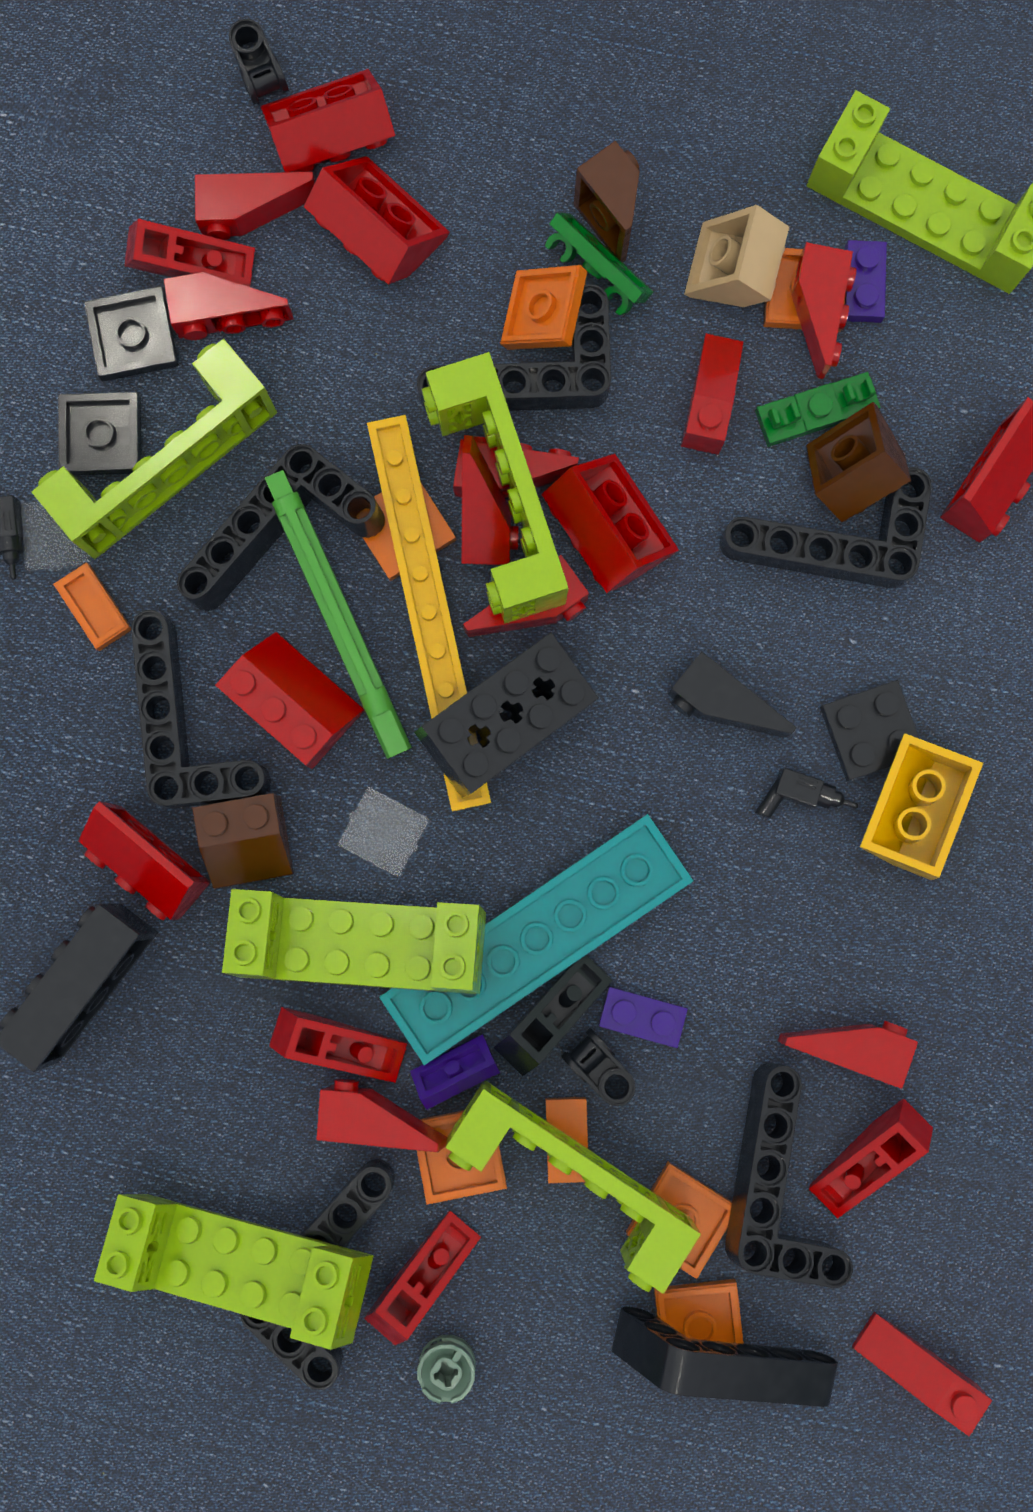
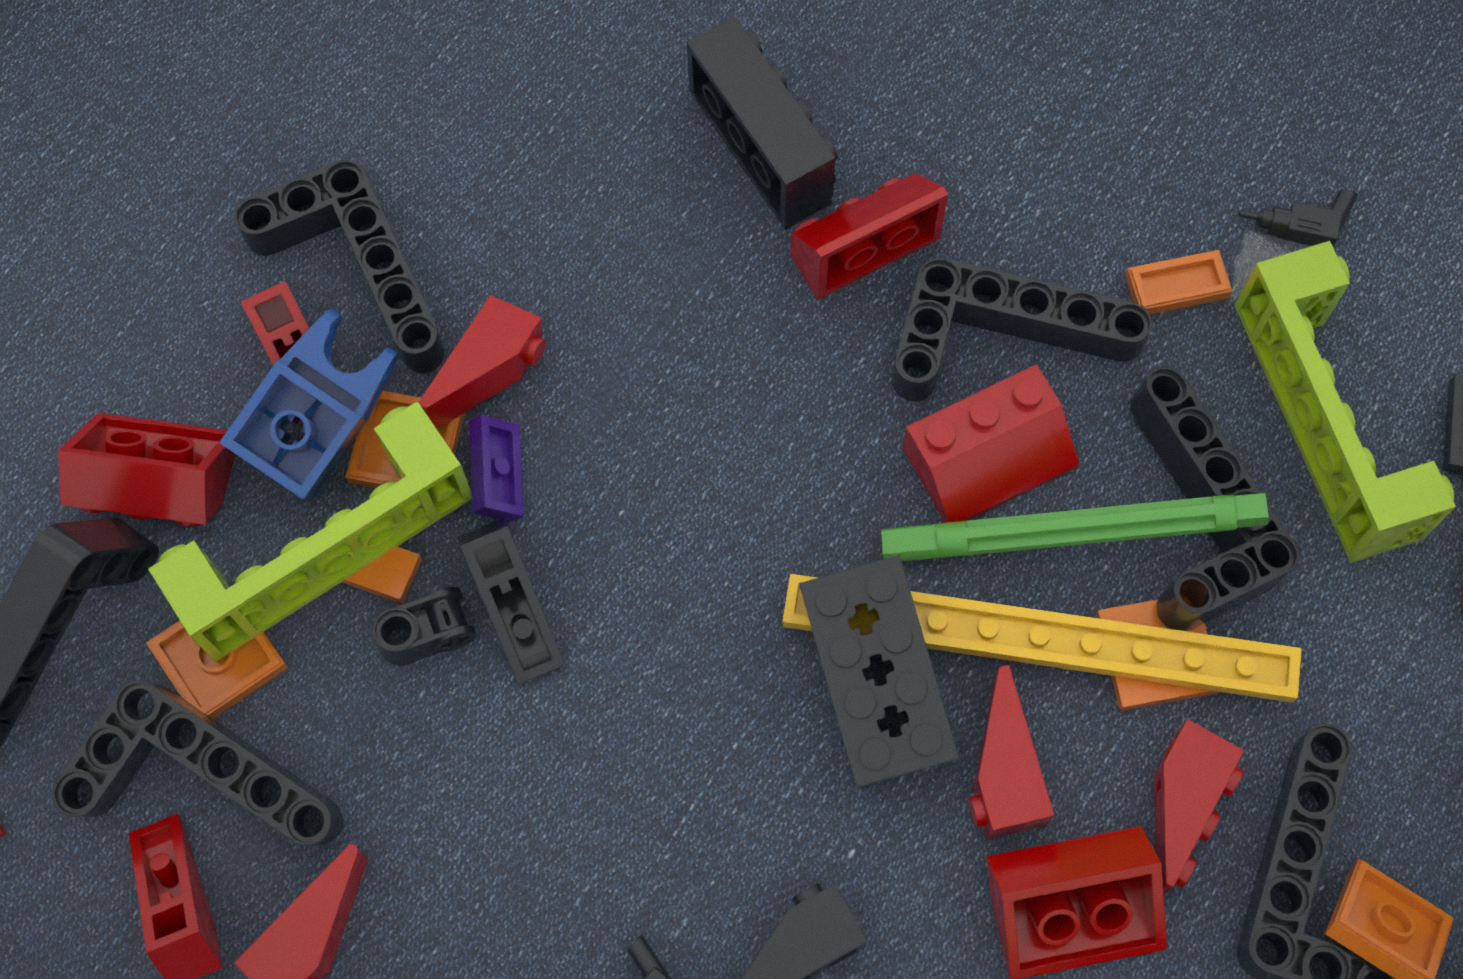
camera: 115 degrees right, 15 degrees down
plate [58,392,142,475] -> none
lime plate [94,1194,374,1350] -> none
reddish brown slope [192,793,294,889] -> none
lime plate [222,889,486,994] -> none
red slope [269,1007,407,1083] -> none
clear piece [337,787,430,877] -> none
teal plate [379,814,693,1065] -> none
sand green wheel [417,1335,476,1404] -> none
lime plate [421,352,568,624] -> none
red slope [461,435,519,565] -> none
dark purple plate [598,986,688,1048] -> none
orange tile [654,1279,744,1344] -> none
none -> red slope [58,413,235,527]
none -> blue brick [219,309,399,501]

